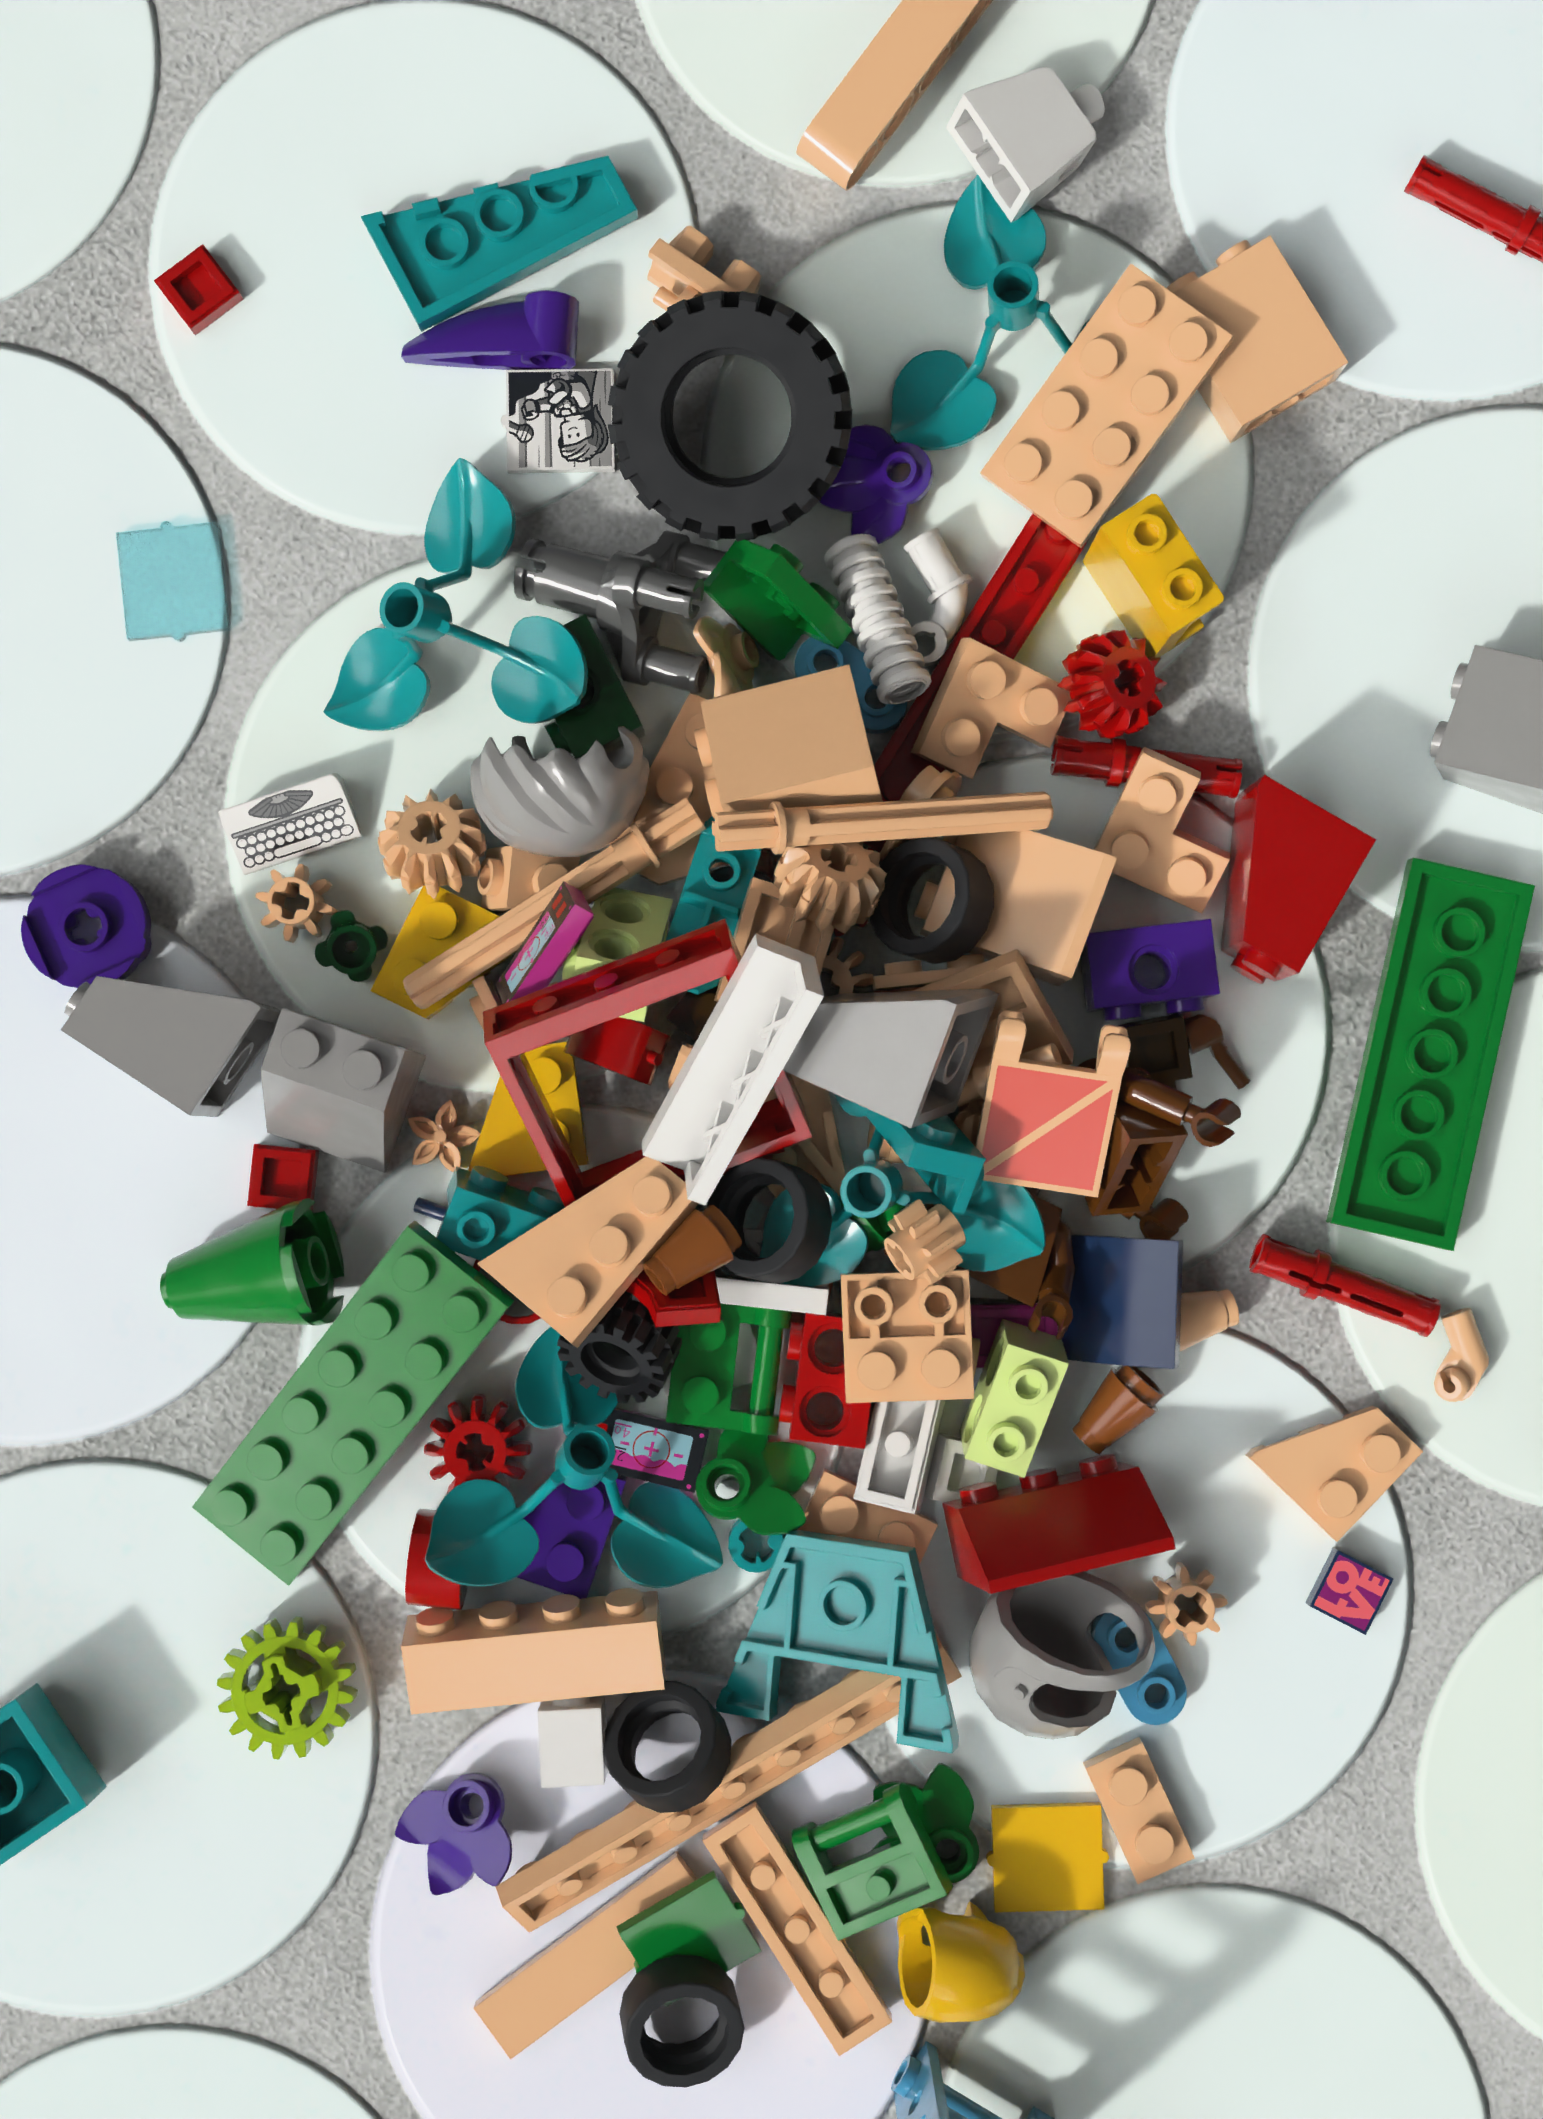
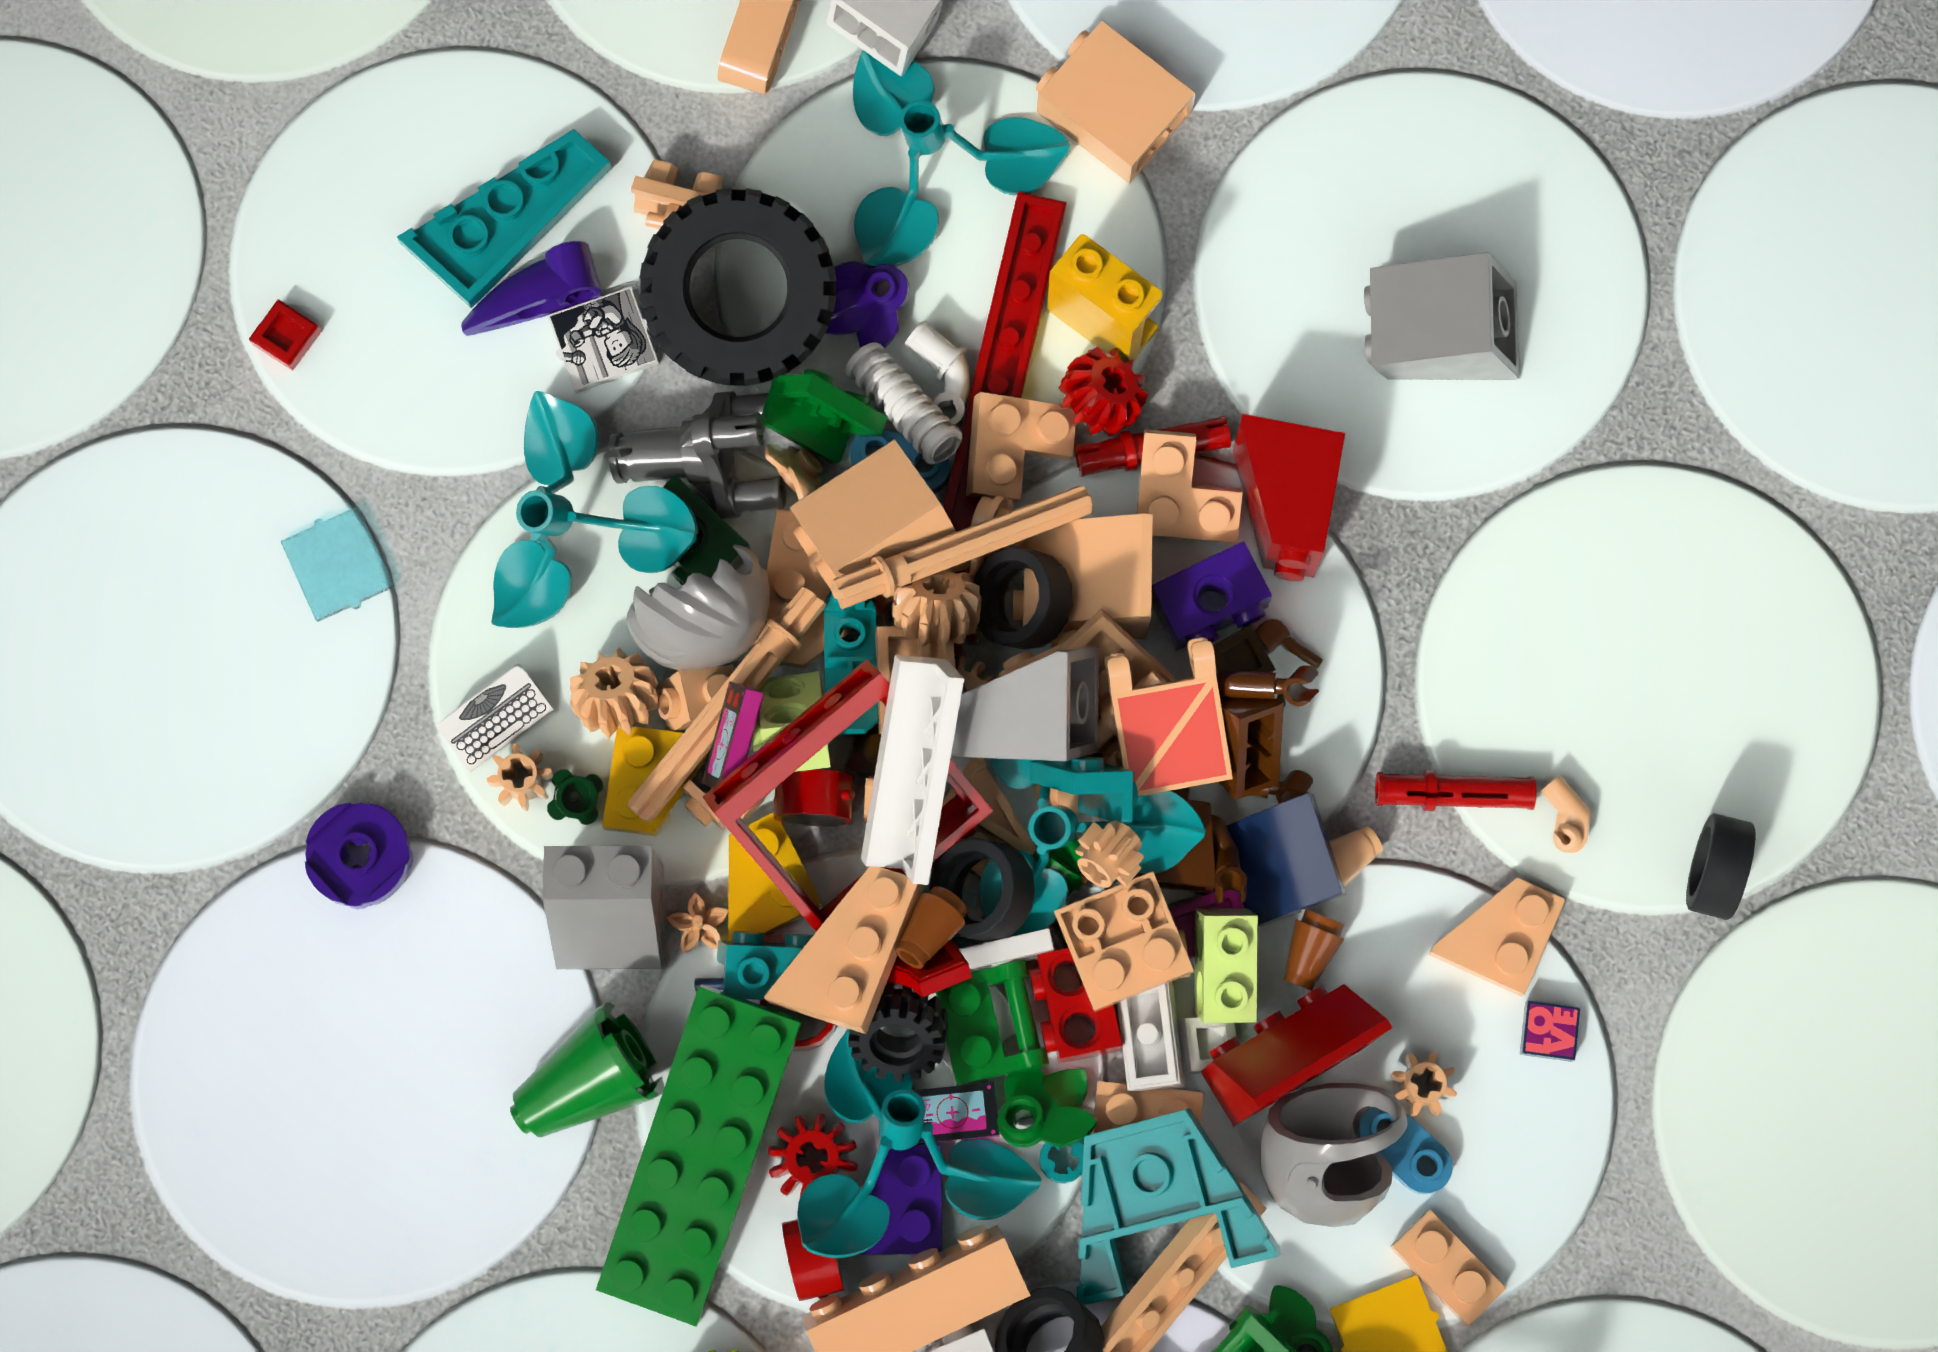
camera: 20 degrees left, 10 degrees down
light grey slope [61,976,281,1117] -> none
red tile [247,1144,319,1212] -> none
light nougat plate [980,263,1233,548] -> none
green plate [1326,857,1535,1251] -> none

